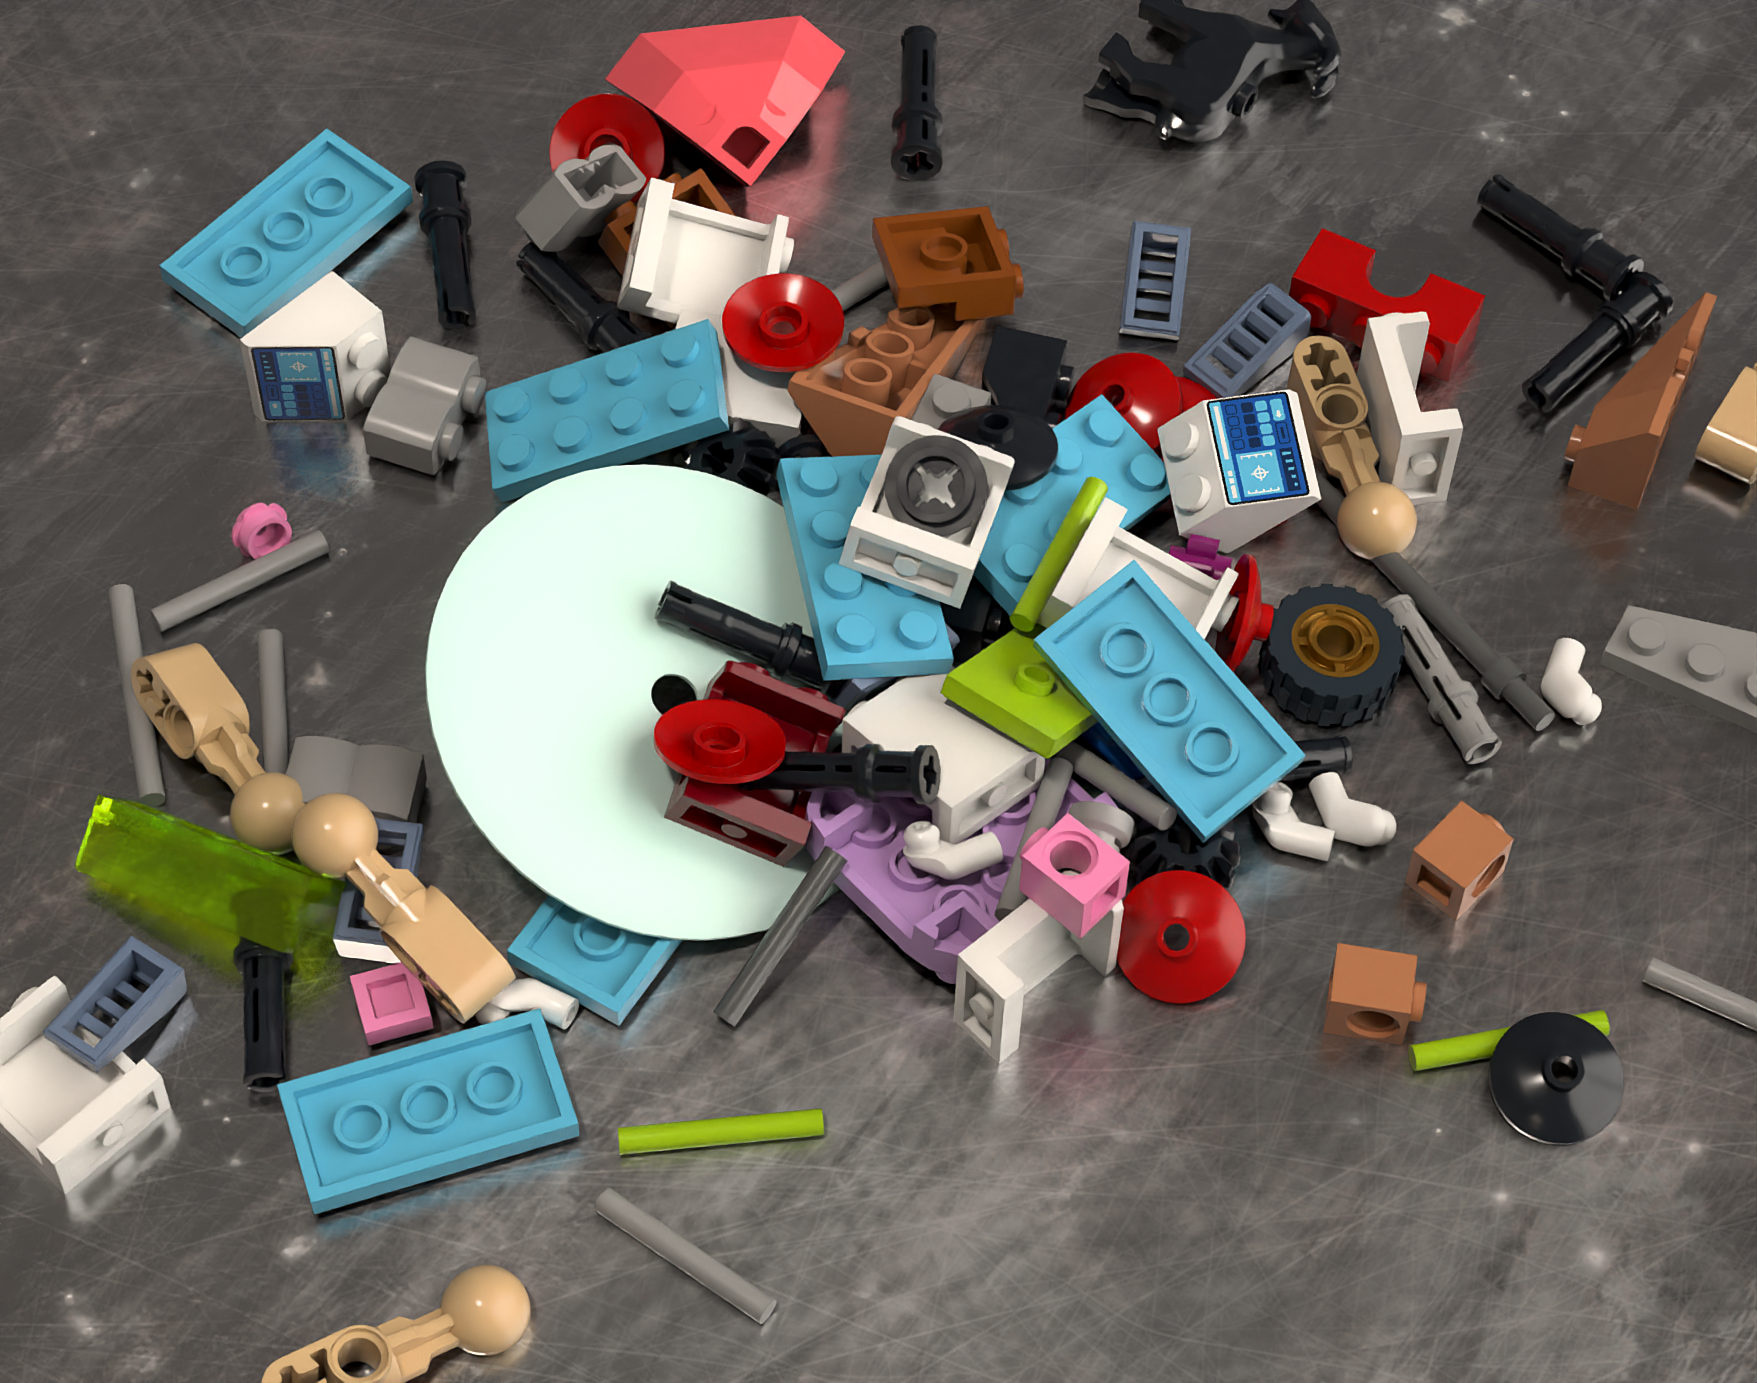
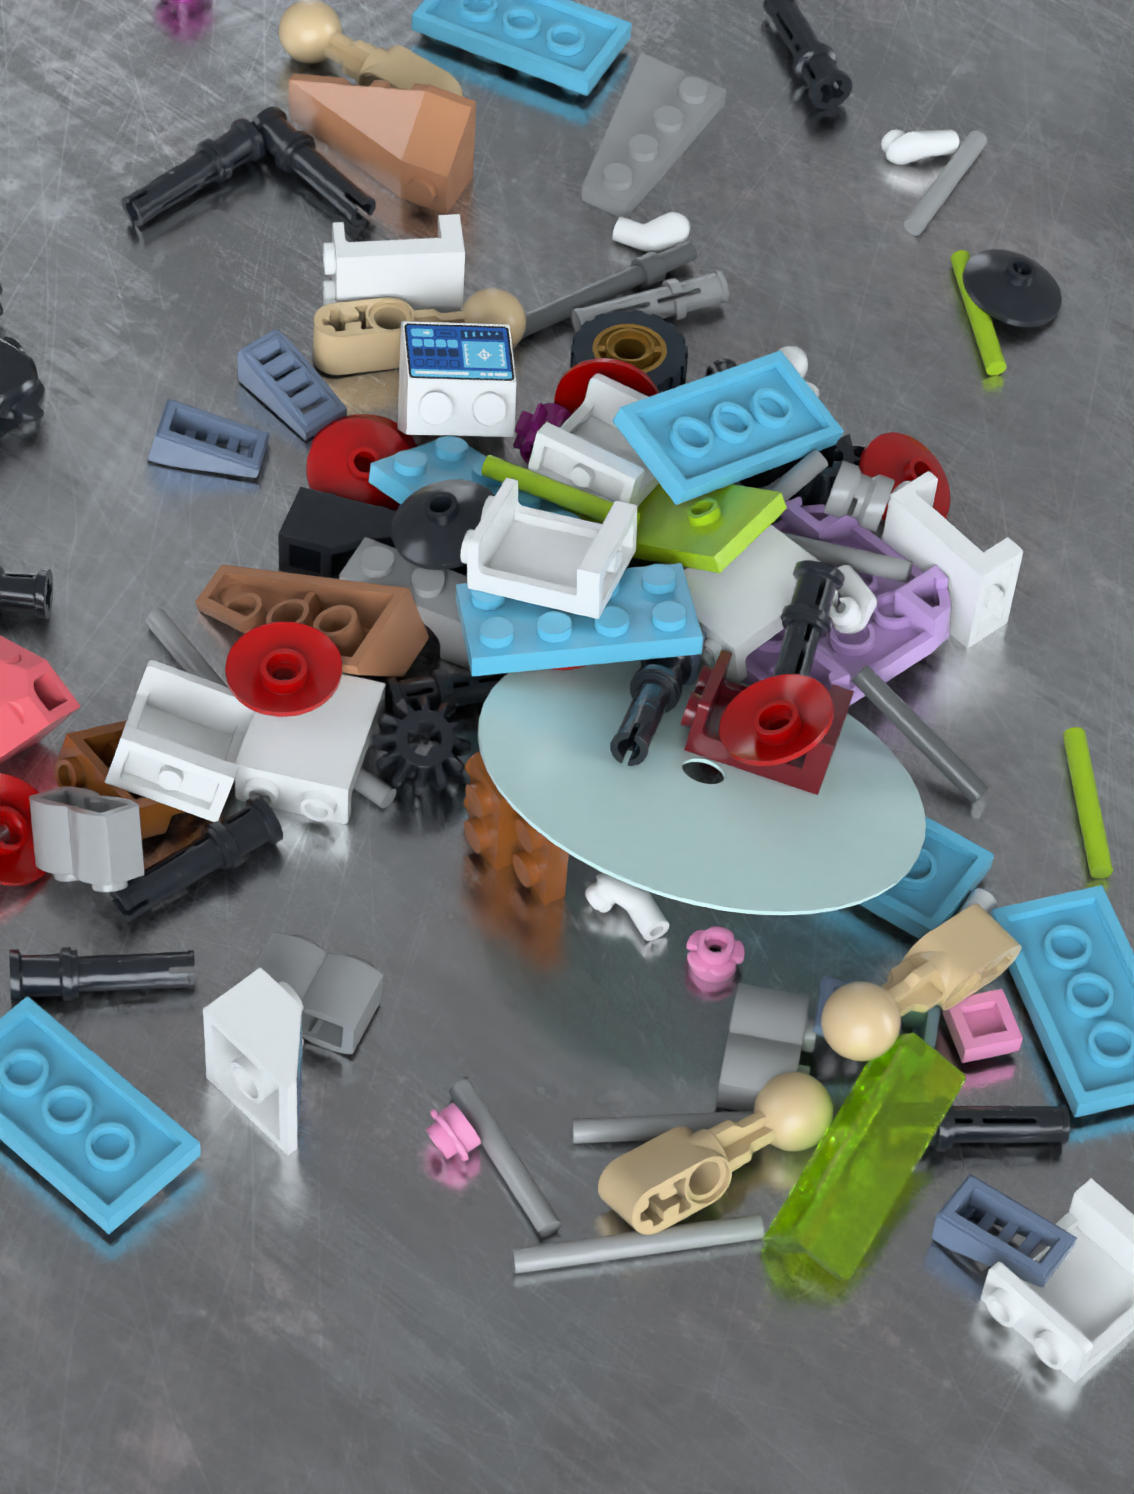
camera: 90 degrees left, 5 degrees down
medium azure plate [485,319,729,502] -> none
dark orange plate [872,206,1024,321] -> none
black gear [884,435,988,538] -> none
bright pink brick [1019,813,1130,939] -> none
red arch [1289,228,1485,382] -> none
nougat brick [1323,943,1427,1045] -> none
nougat brick [1404,800,1514,921] -> none

